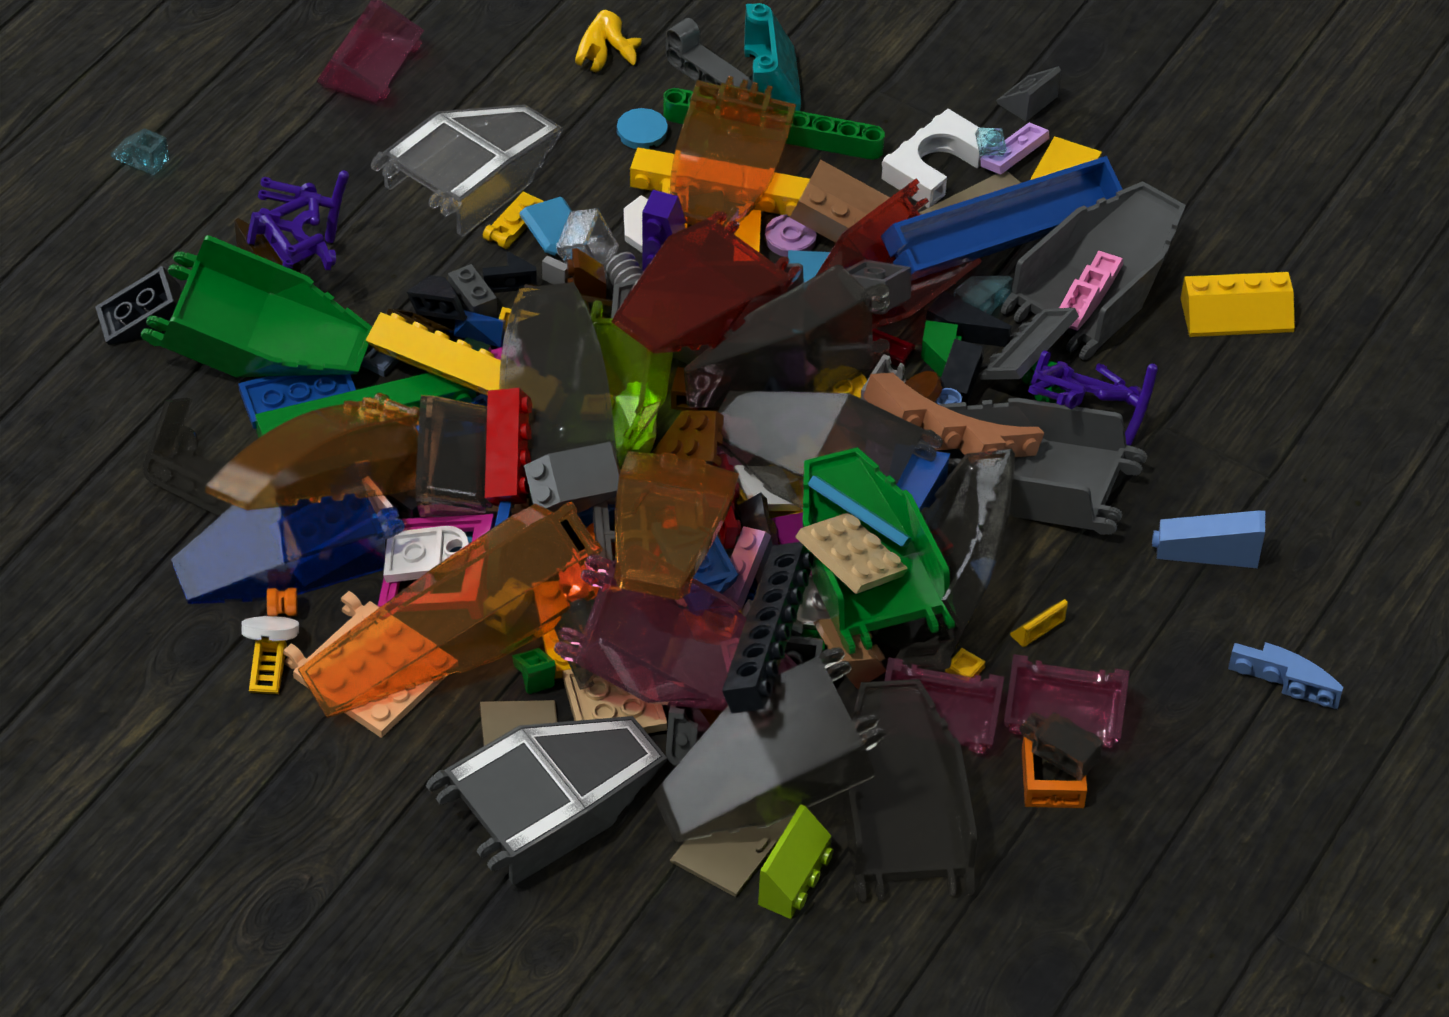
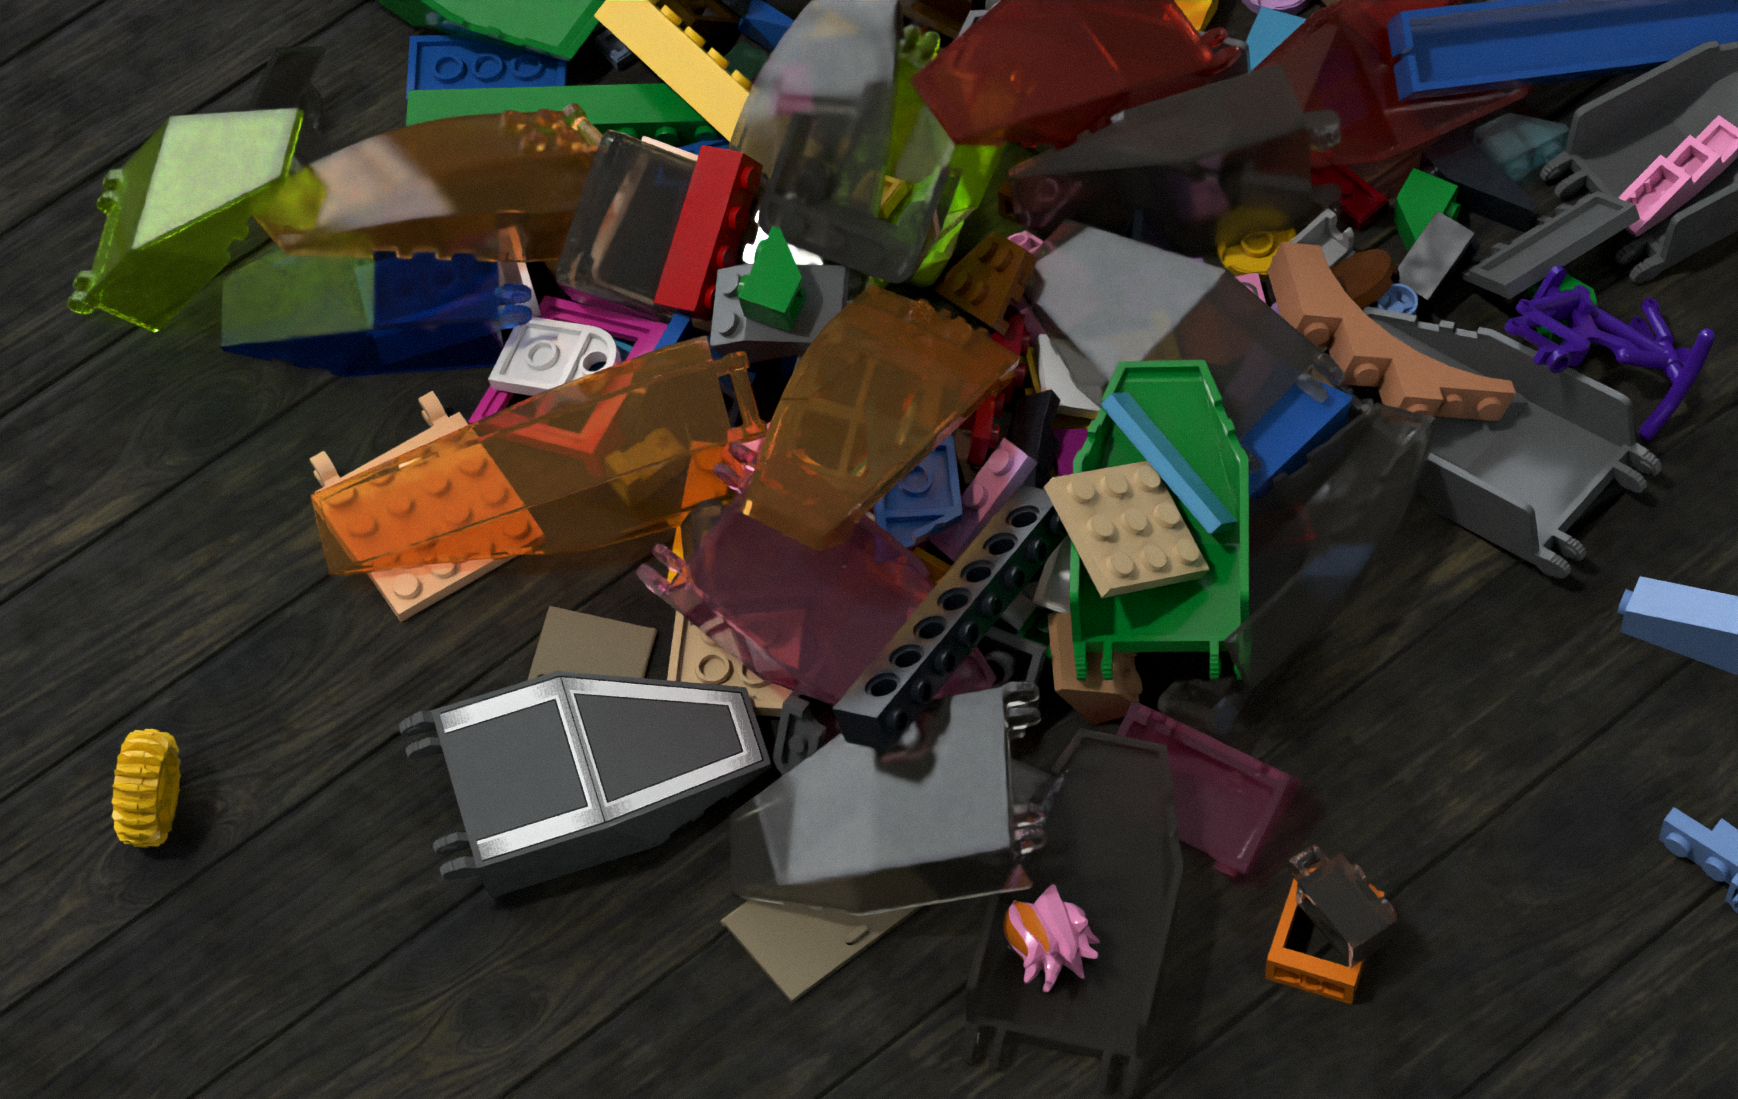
camera: 25 degrees right, 10 degrees up
white tile [242,616,299,641] -> none
yellow slope [249,637,287,694] -> none
orange wheel [267,588,298,616] -> none
green slope [512,648,556,694] -> none
lime slope [758,804,834,919] -> none
dark grey slope [838,259,911,314] -> none
yellow tile [945,648,986,685] -> none
clear pink windscreen [1004,654,1130,747] -> none
yellow slope [1010,599,1068,647] -> none
none -> clear neon green windscreen [67,108,305,332]
none -> yellow gear [111,729,181,848]
none -> green slope [736,226,807,332]
none -> clear smoke windscreen [758,111,963,283]
none -> bright pink hair [1003,884,1100,993]

